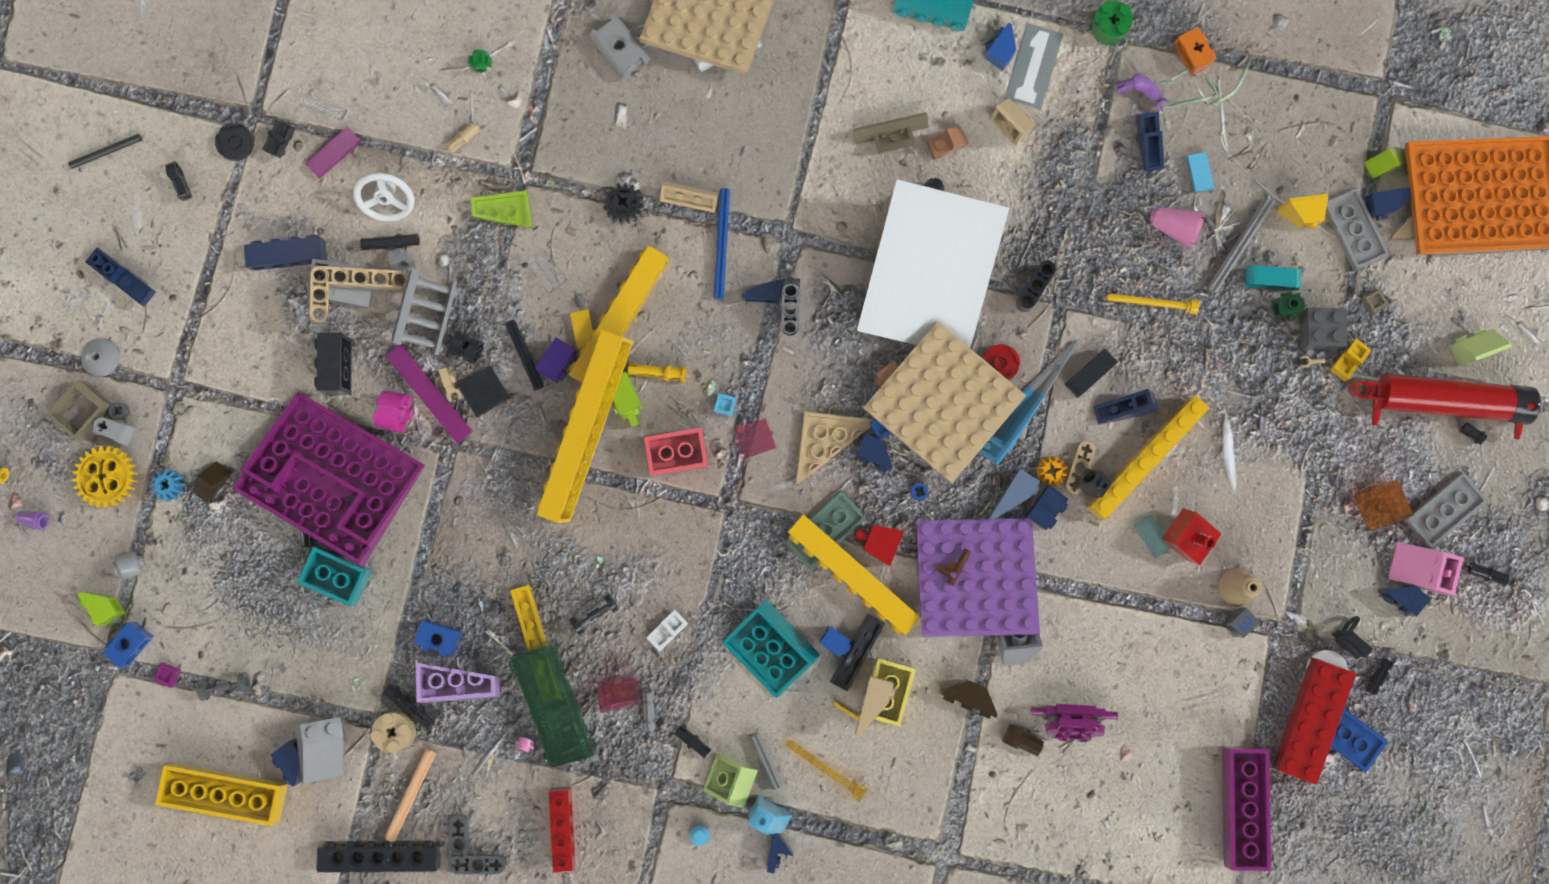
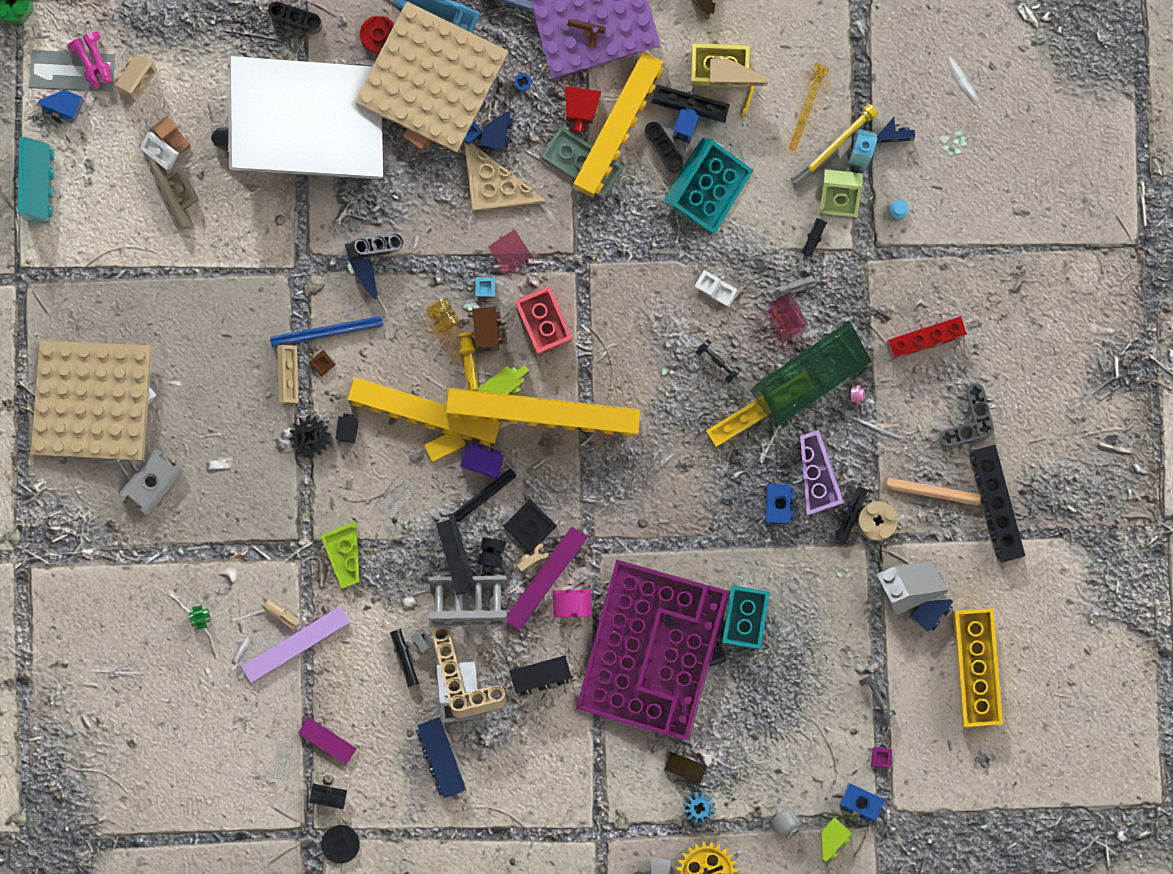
camera: 105 degrees left, 0 degrees up
white piece [353,172,415,221] -> none
none -> dark pink piece [67,32,112,90]
none -> white plate [139,132,179,170]
none -> lavender tile [241,606,351,683]
none -> reddish brown tile [309,350,336,377]
none -> black brick [335,414,359,443]
none -> clear yellow wheel [426,298,460,333]
none -> black fence [436,513,475,595]
none -> reddish brown brick [472,307,503,351]
none -> black beam [645,122,683,173]
none -> yellow piece [808,104,879,171]

